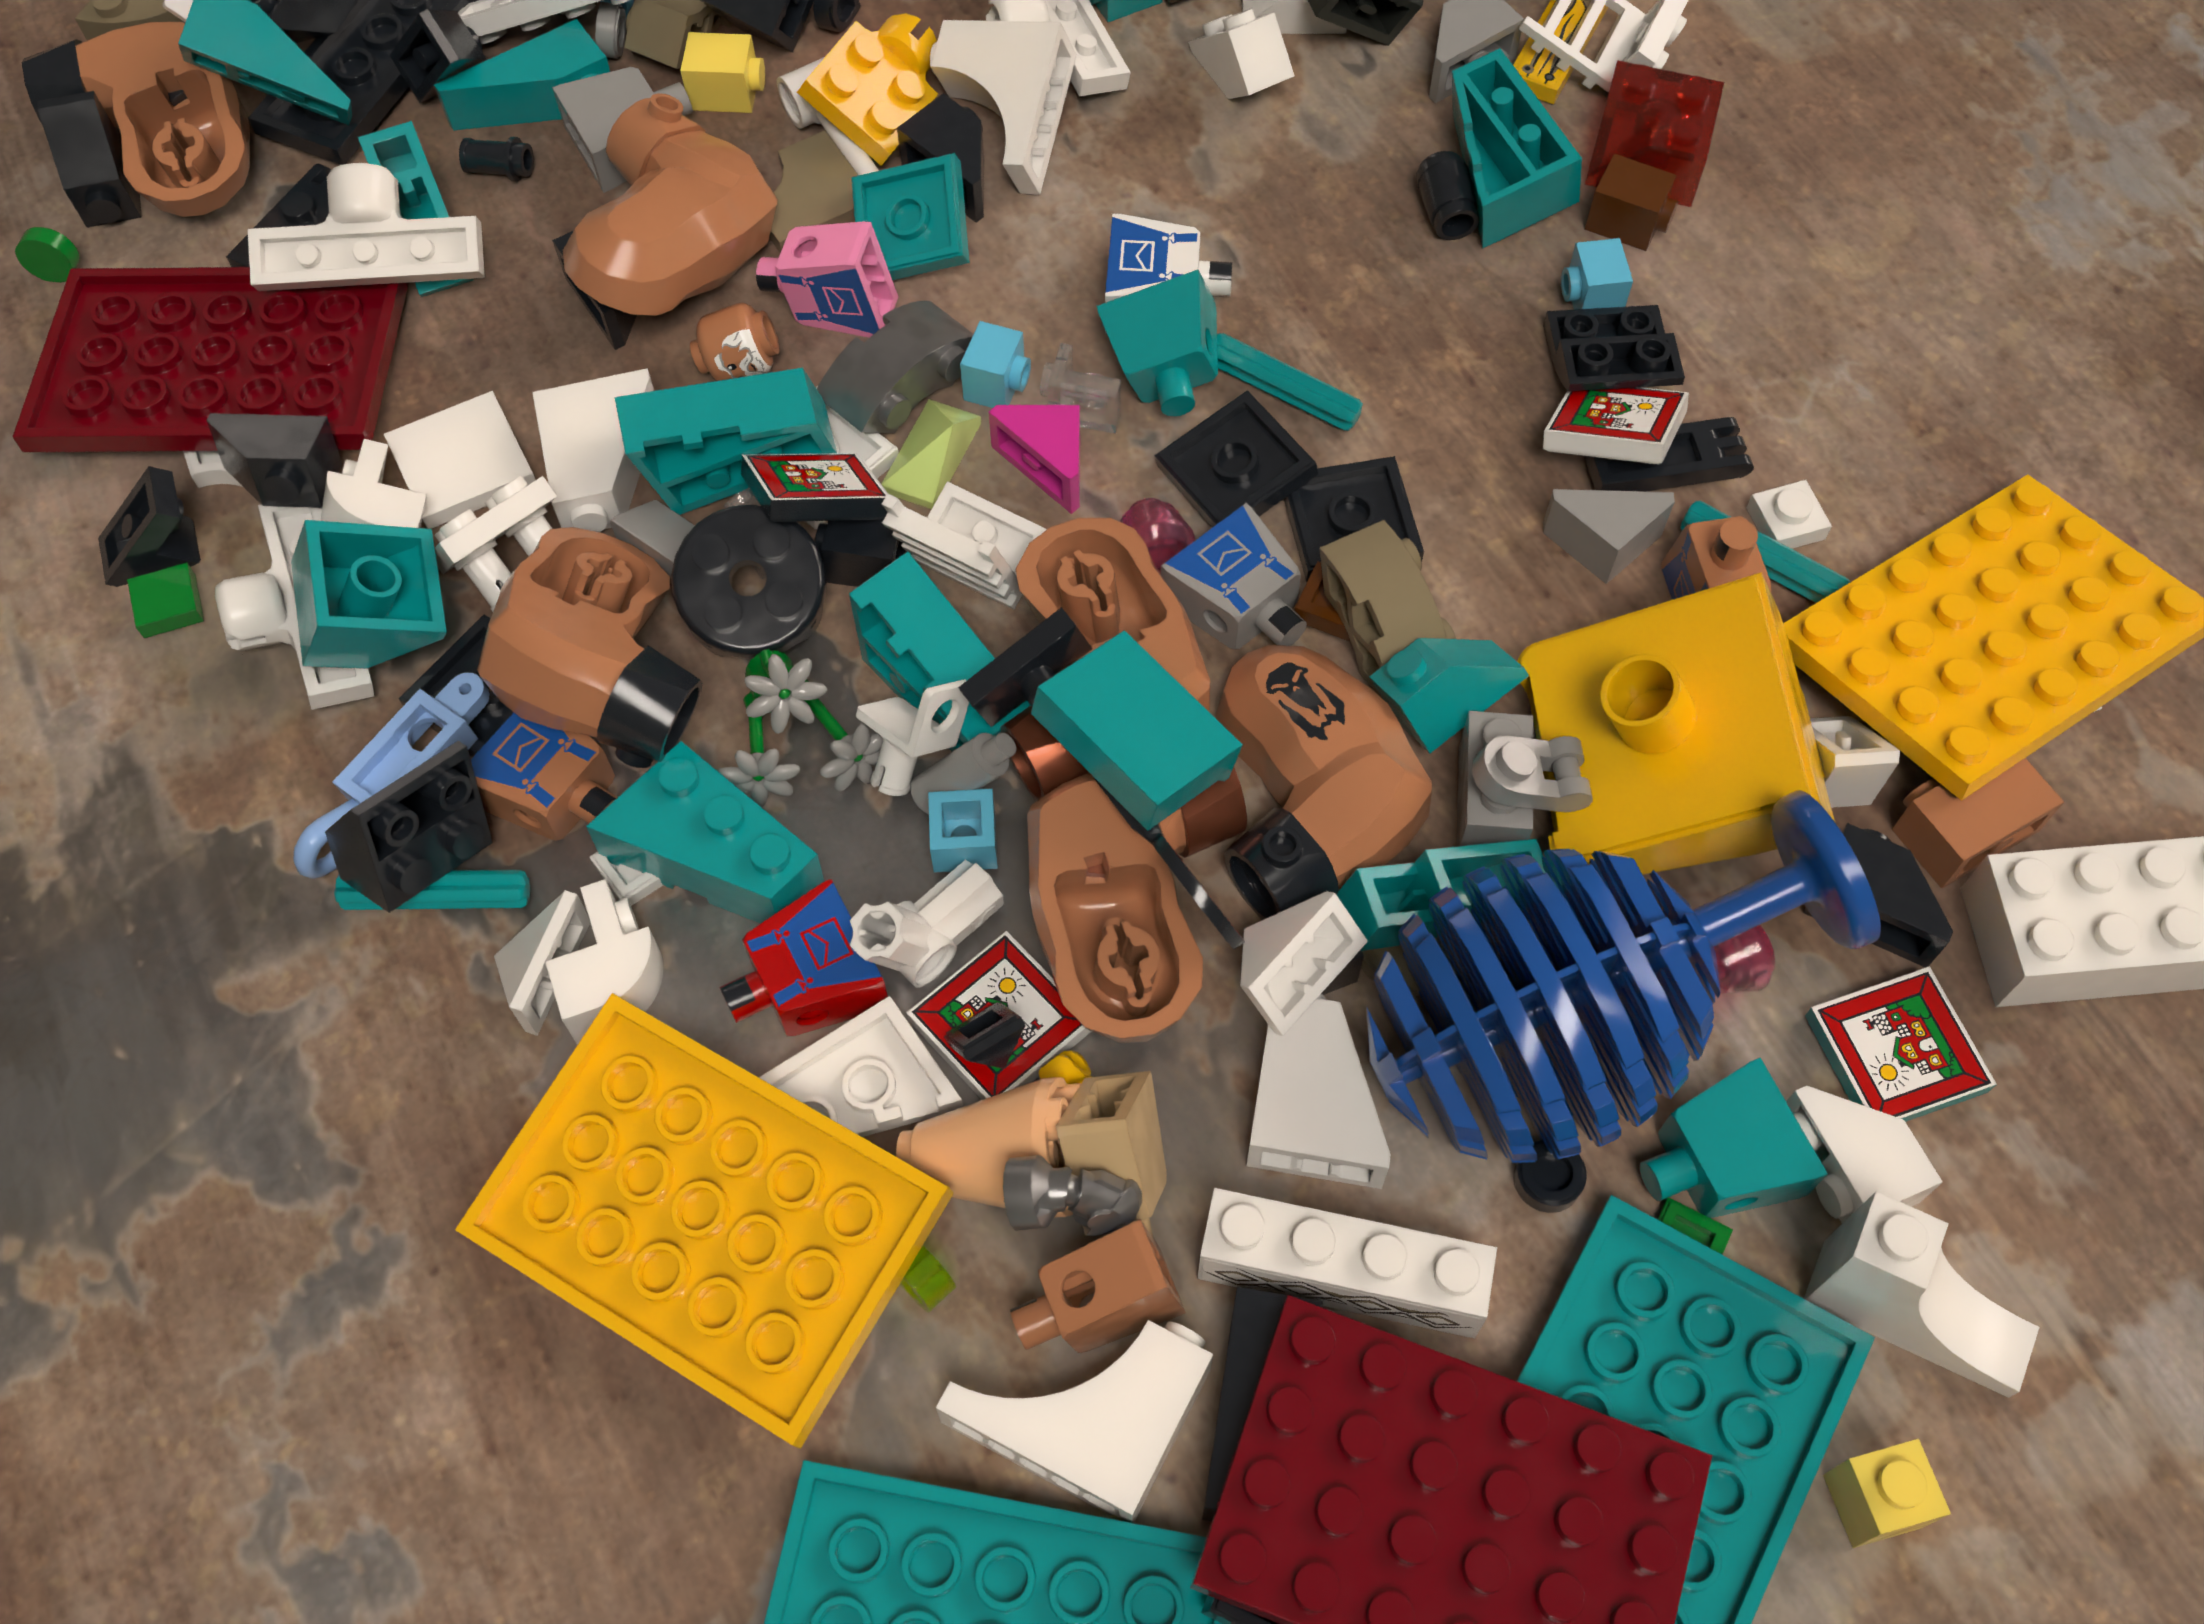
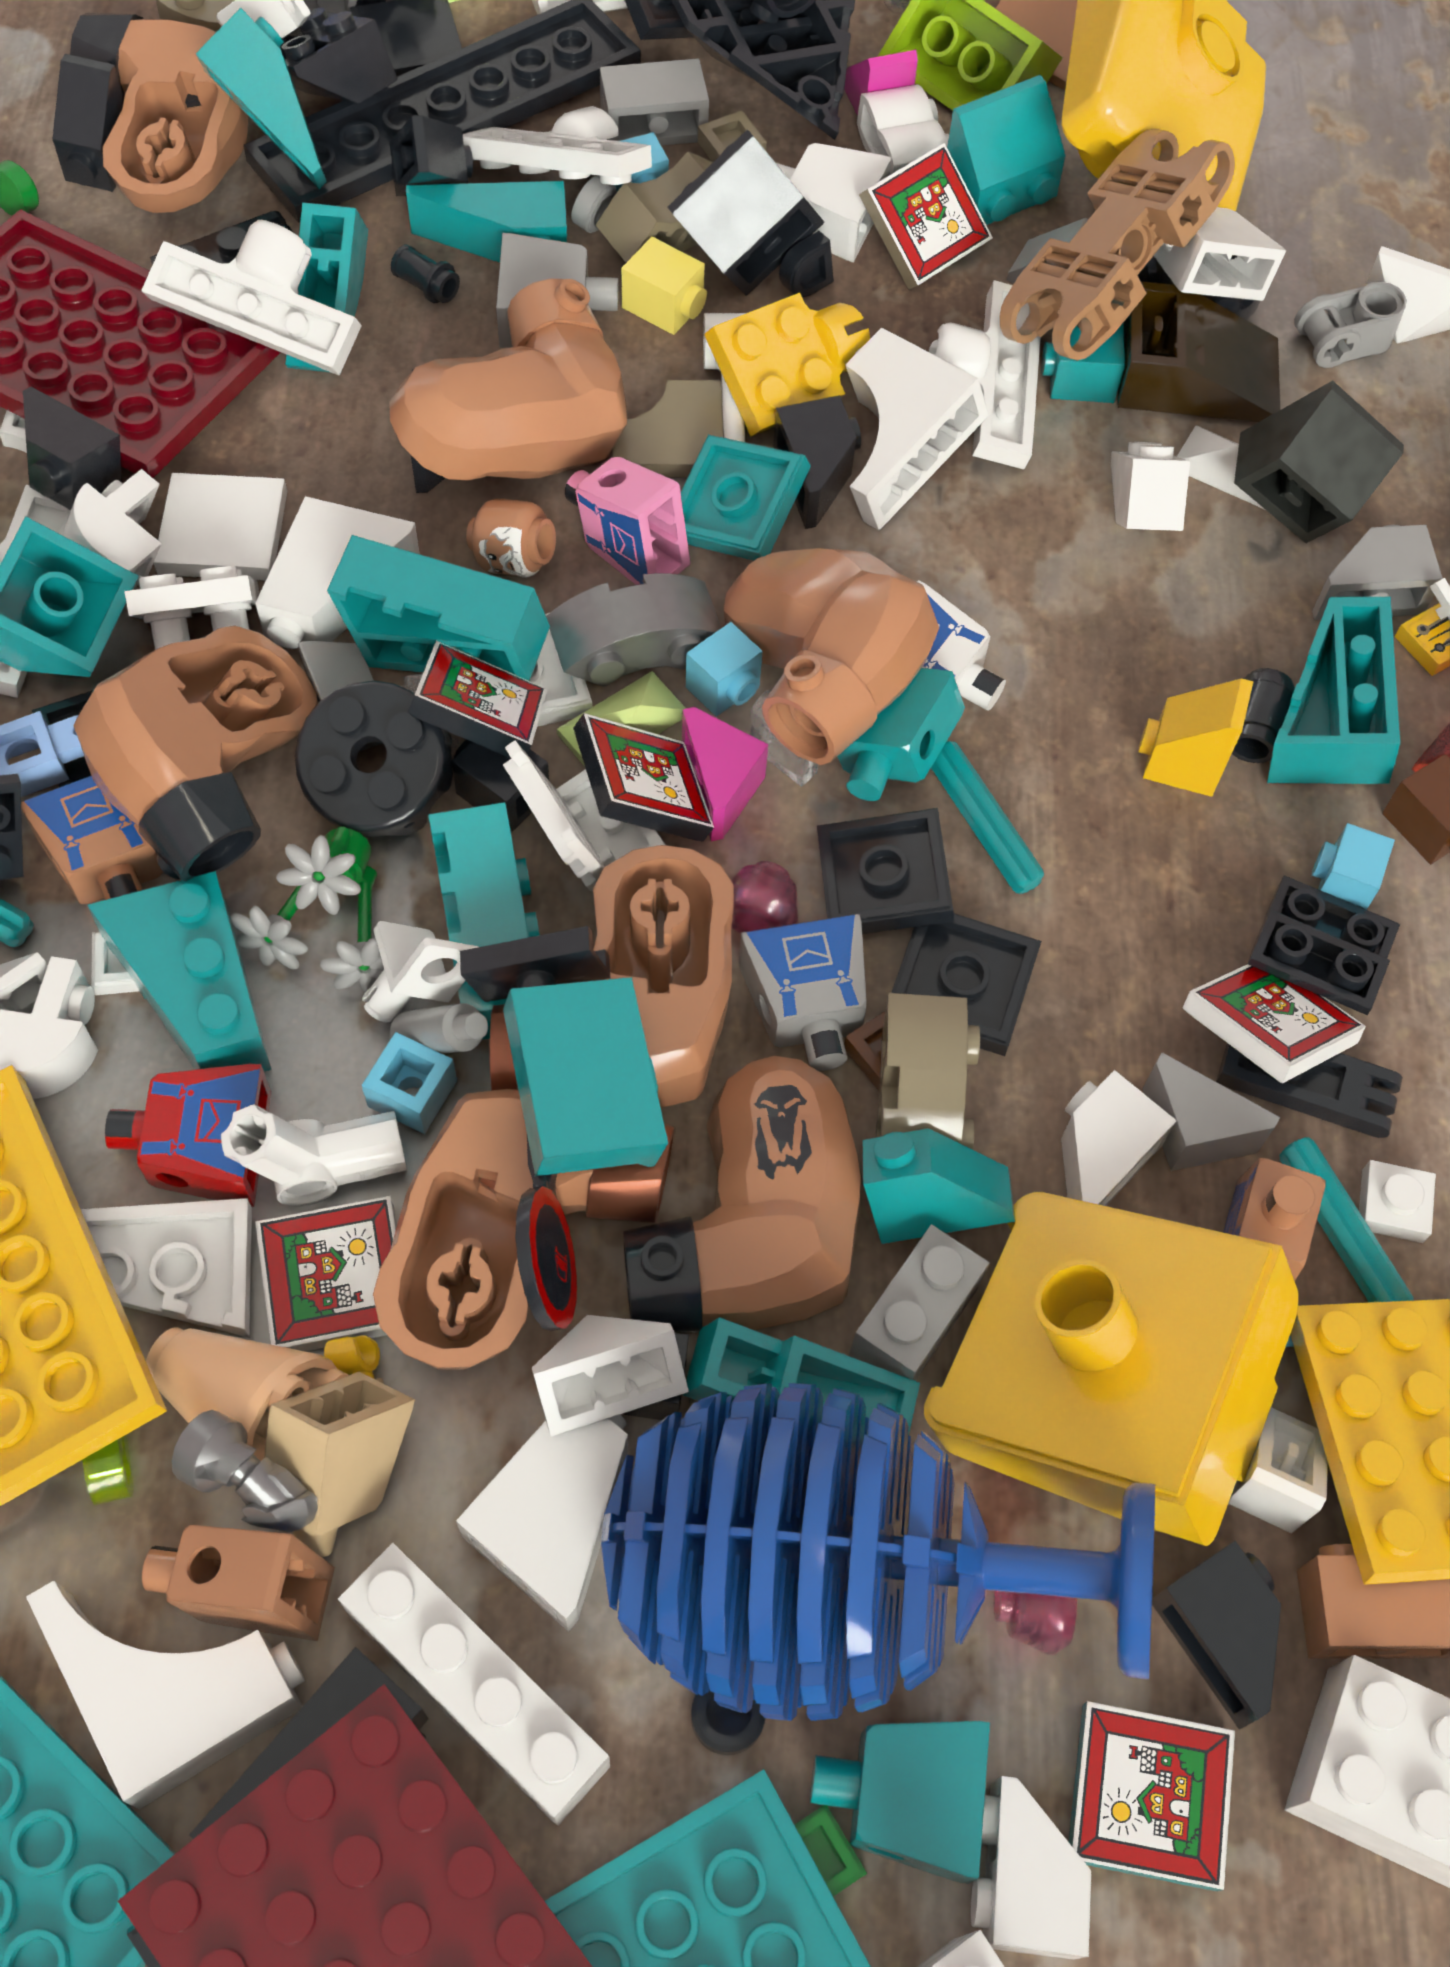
camera: 25 degrees right, 0 degrees up
black slope [944,1002,1026,1069] -> none
light grey plate [1472,736,1593,812] -> none
none -> tile [573,713,714,842]
none -> nougat piece [724,548,939,765]
none -> white slope [1061,1070,1177,1206]
none -> yellow slope [1138,678,1253,797]

